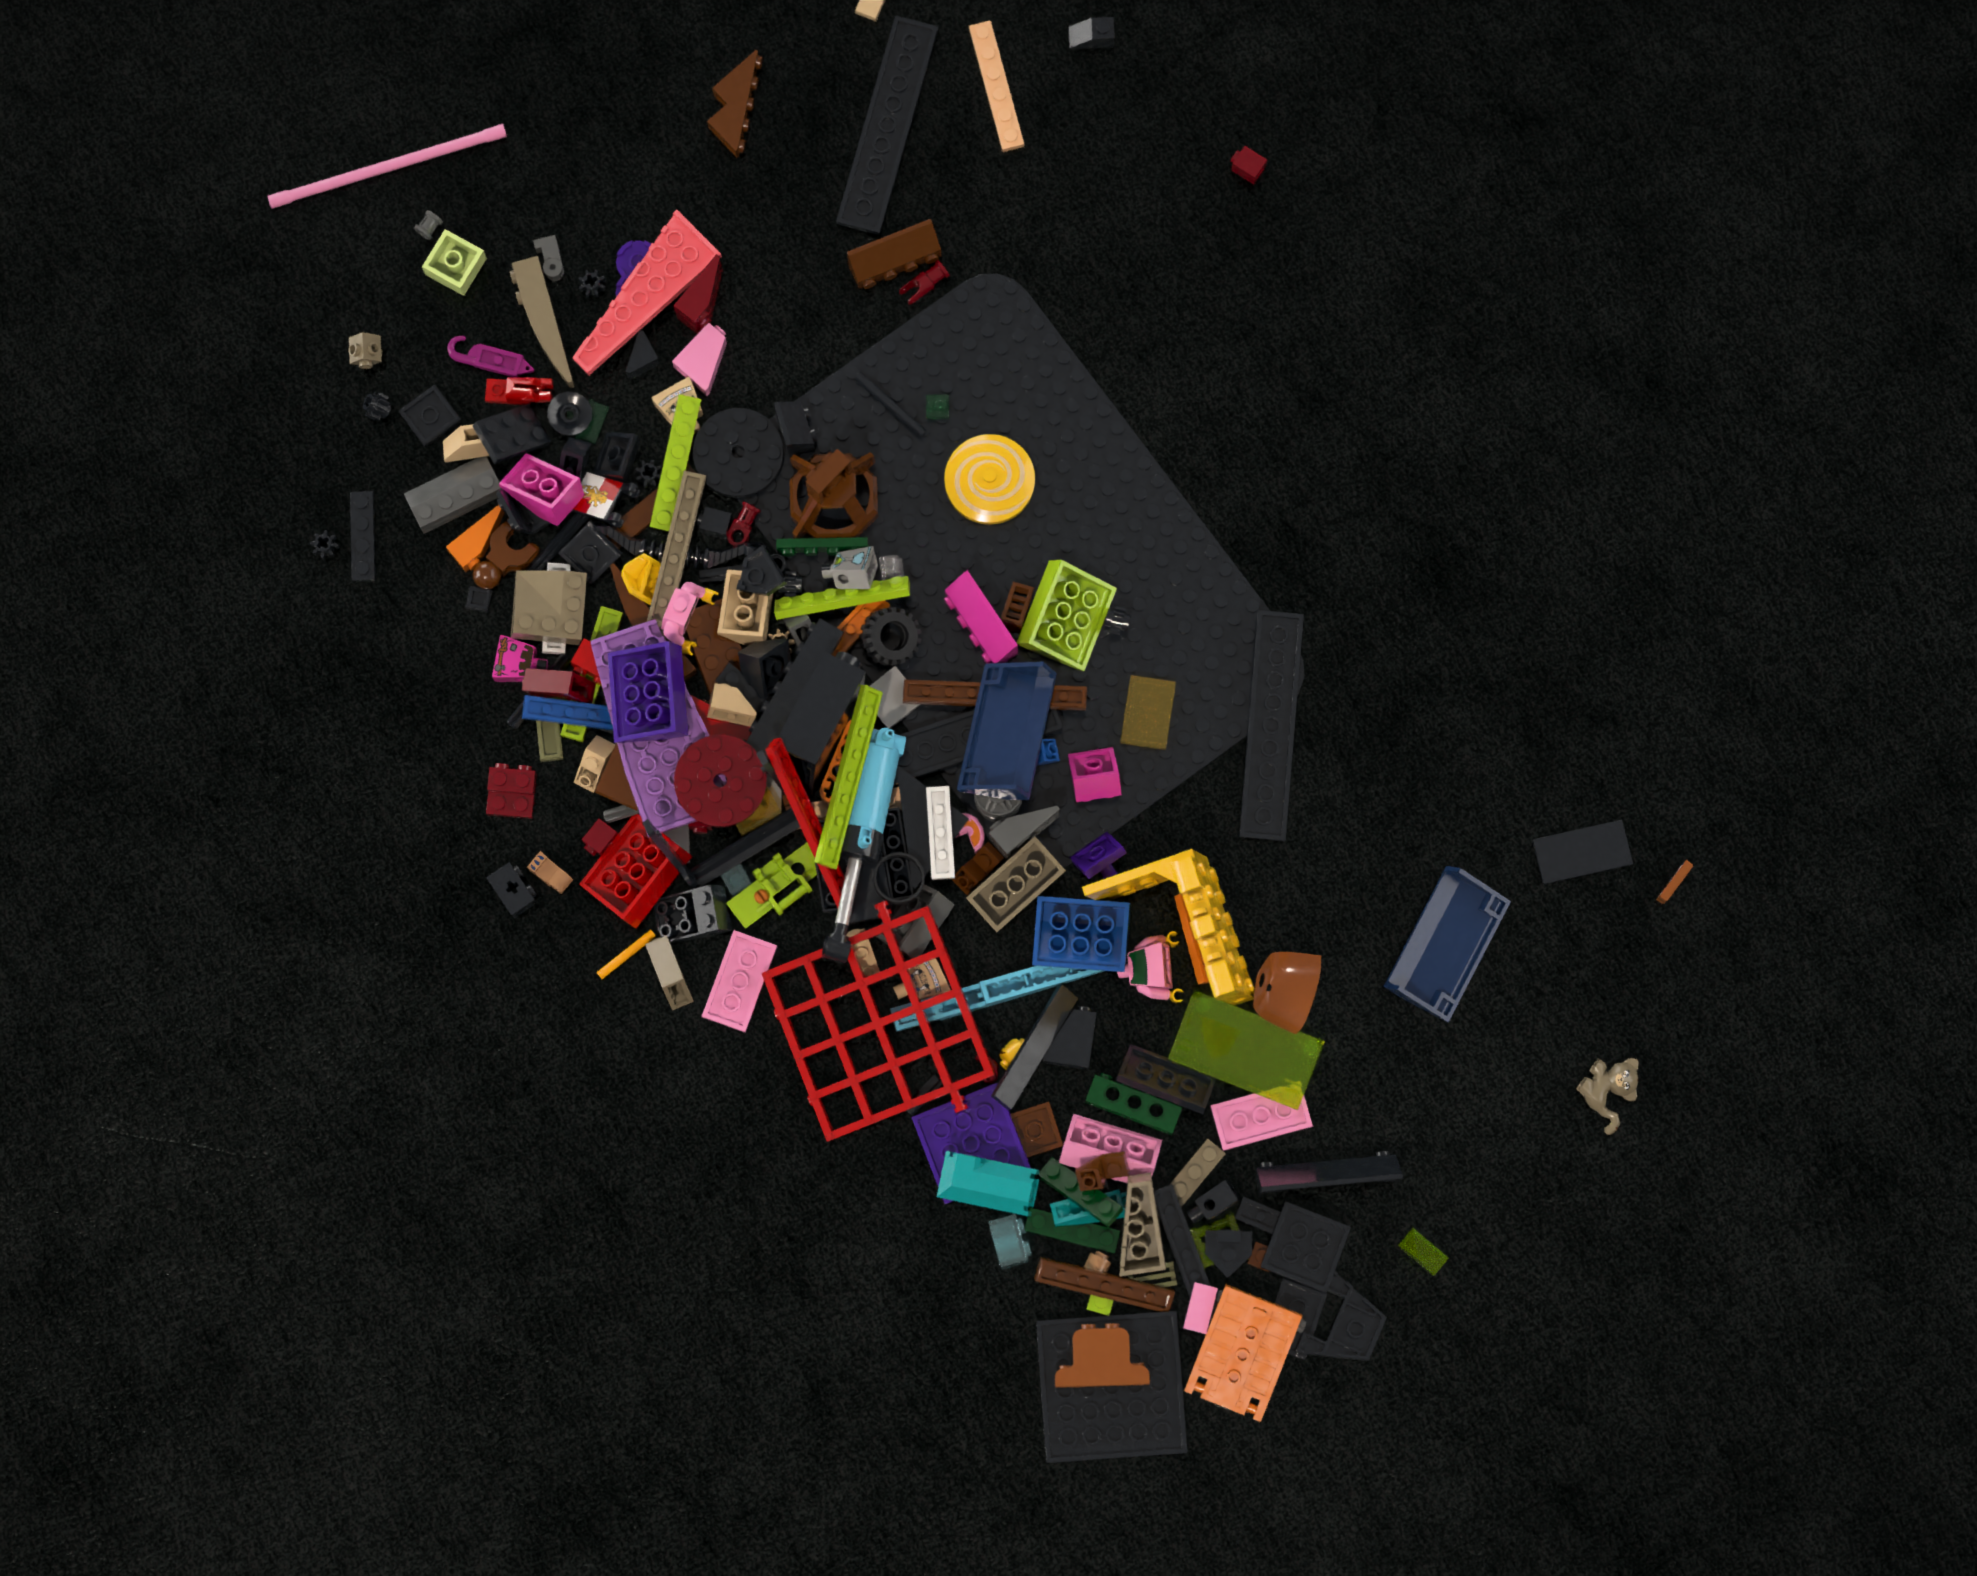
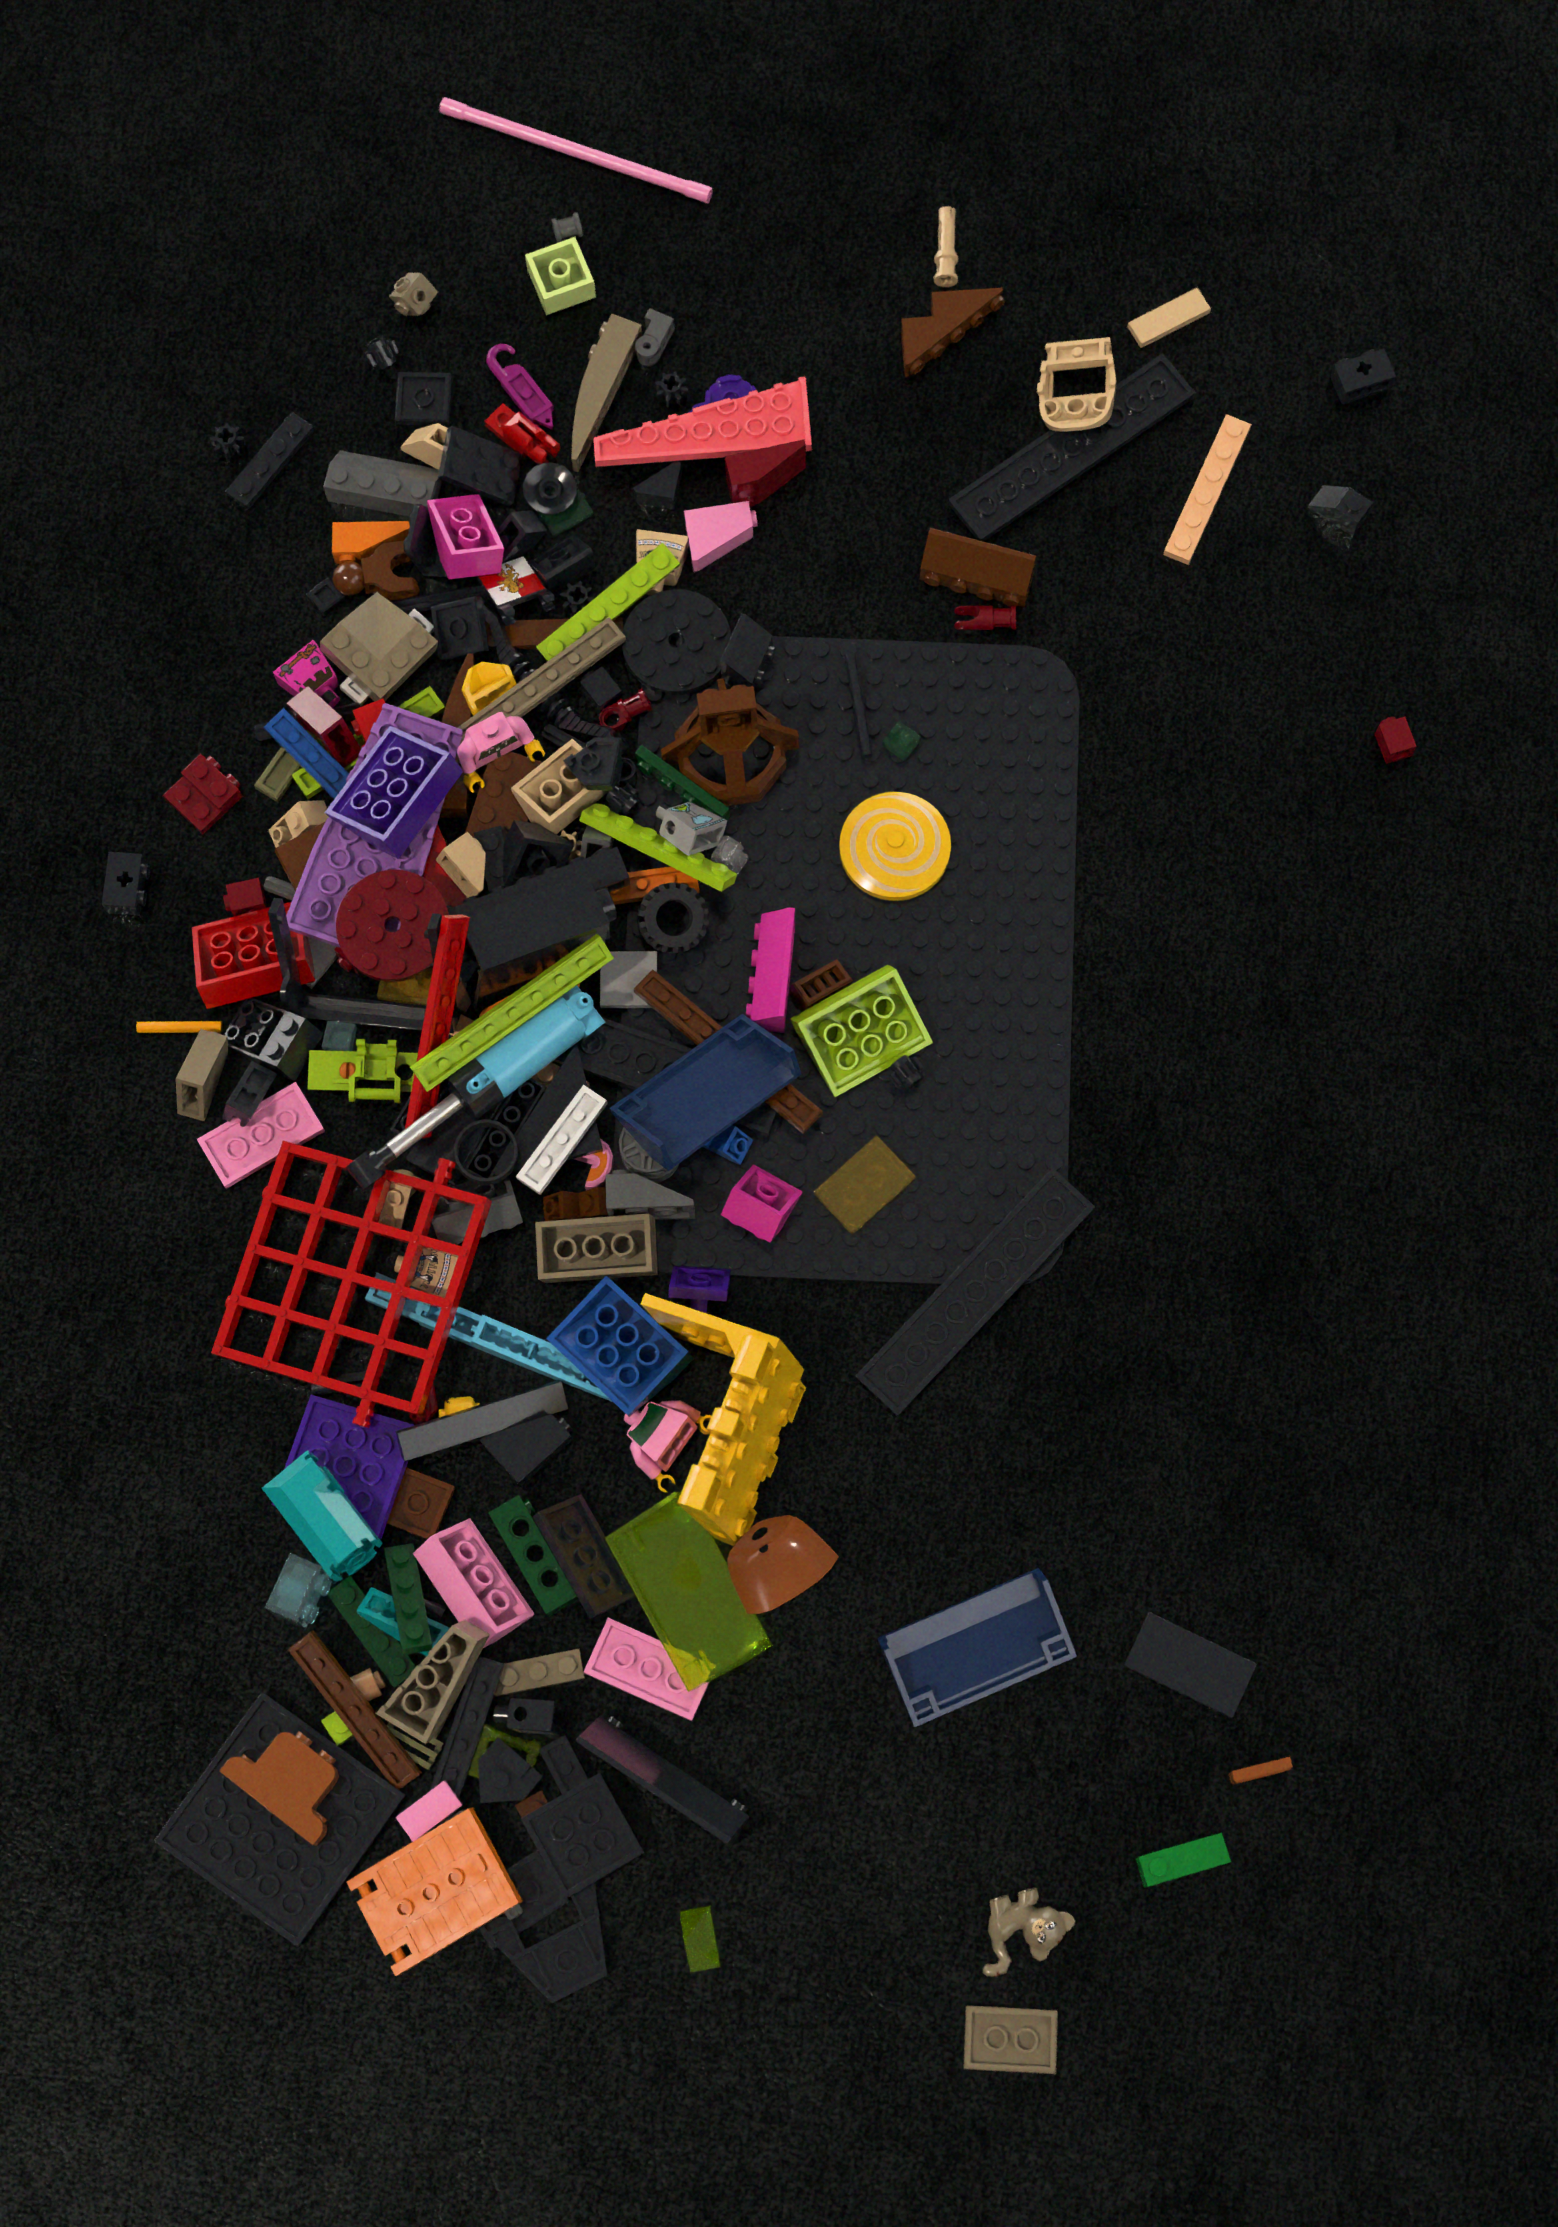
camera: 40 degrees right, 5 degrees down
medium nougat leg [527,851,573,894] -> none
reddish brown slope [1075,1151,1130,1191] -> none
none -> black hinge [222,1061,277,1127]
none -> tan pin [934,206,958,287]
none -> dark tan tile [964,2006,1058,2074]
none -> tan slope [1037,337,1117,432]
none -> green slope [1136,1833,1231,1888]

